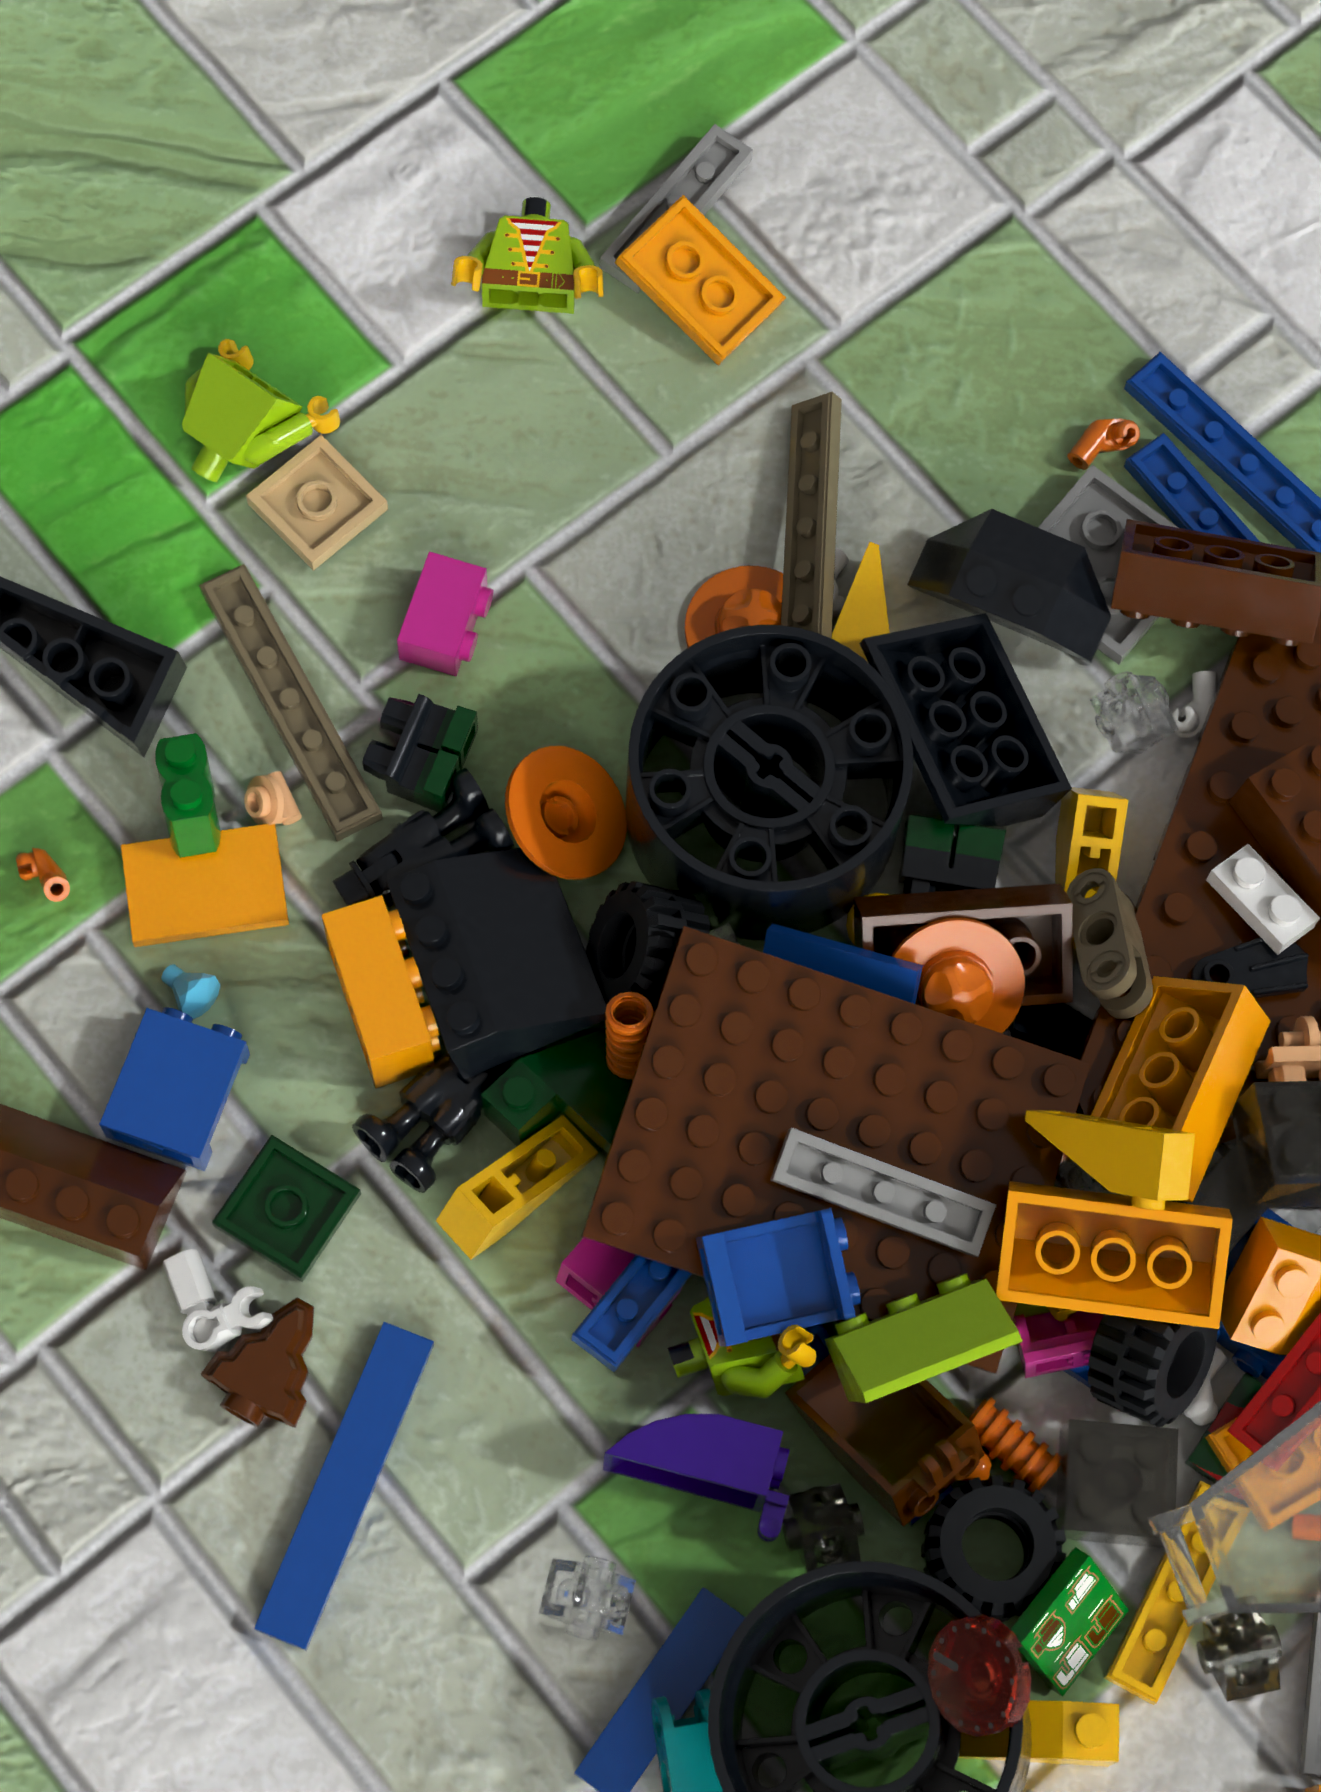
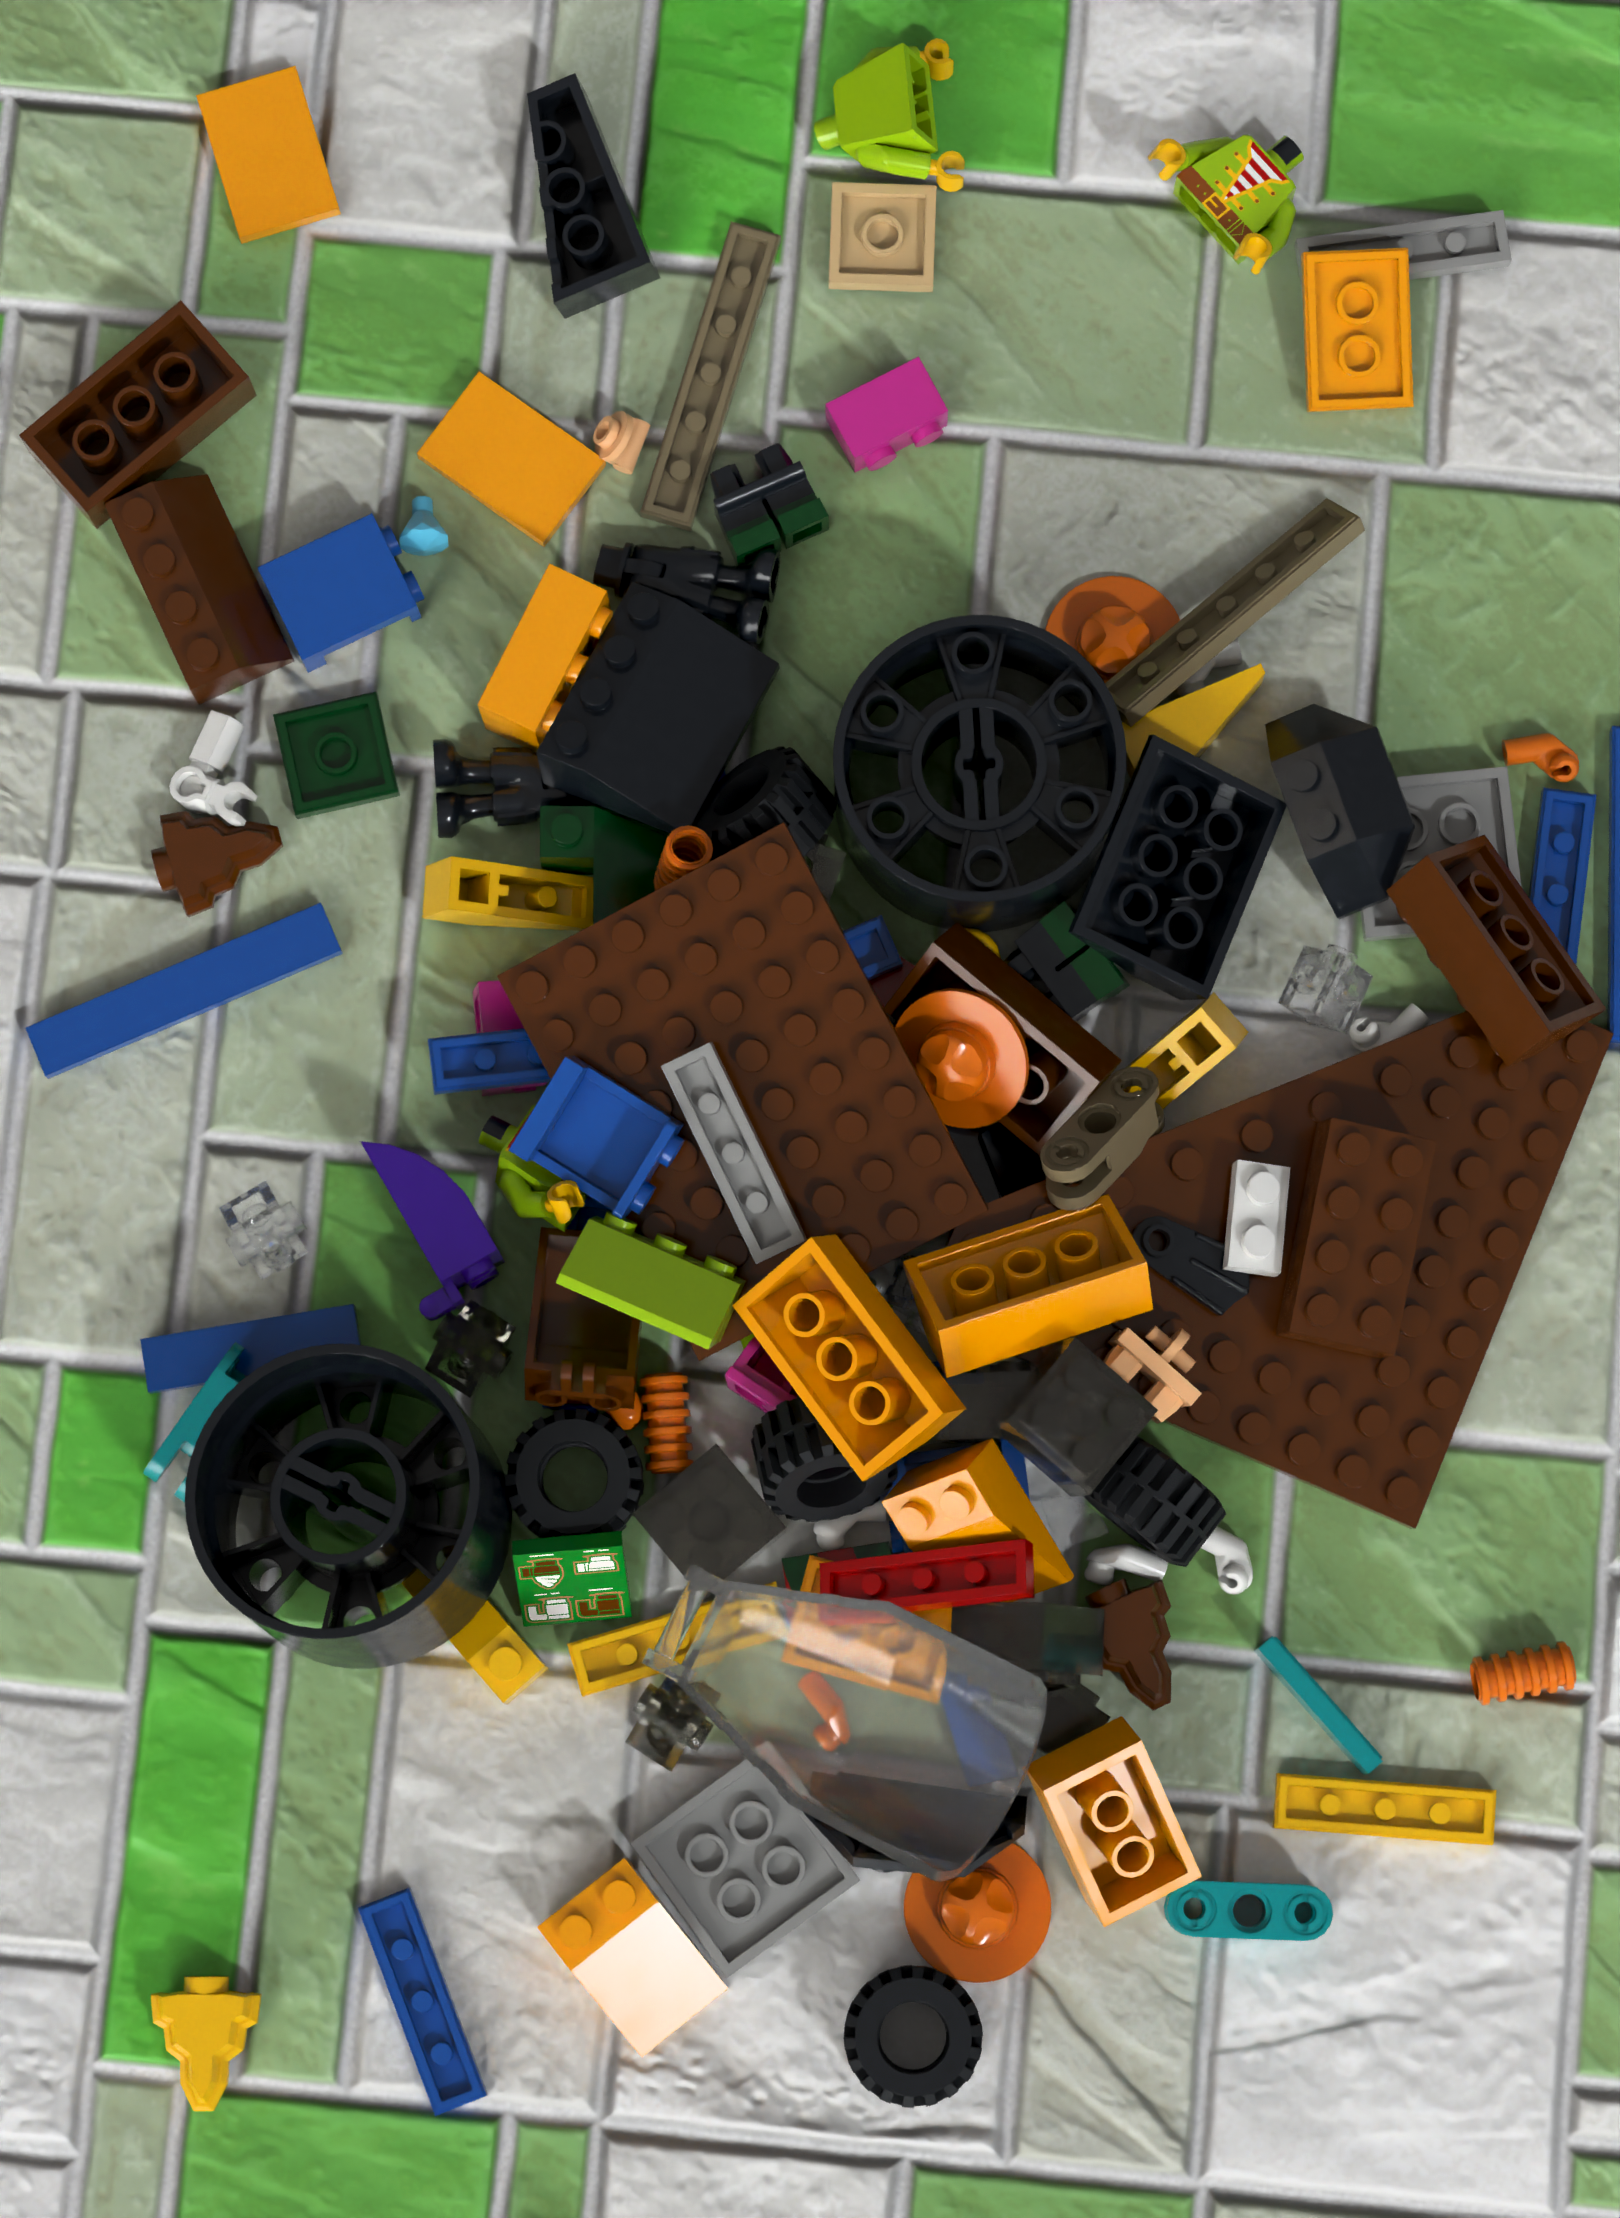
camera: 55 degrees right, 10 degrees up
orange arm [15,848,70,902] -> none
green brick [155,733,221,858] -> none
orange hat [505,746,627,880] -> none
blue tile [763,924,923,1004] -> none
clear red tile [927,1615,1032,1737] -> none
yellow slope [1025,1110,1195,1210] -> none

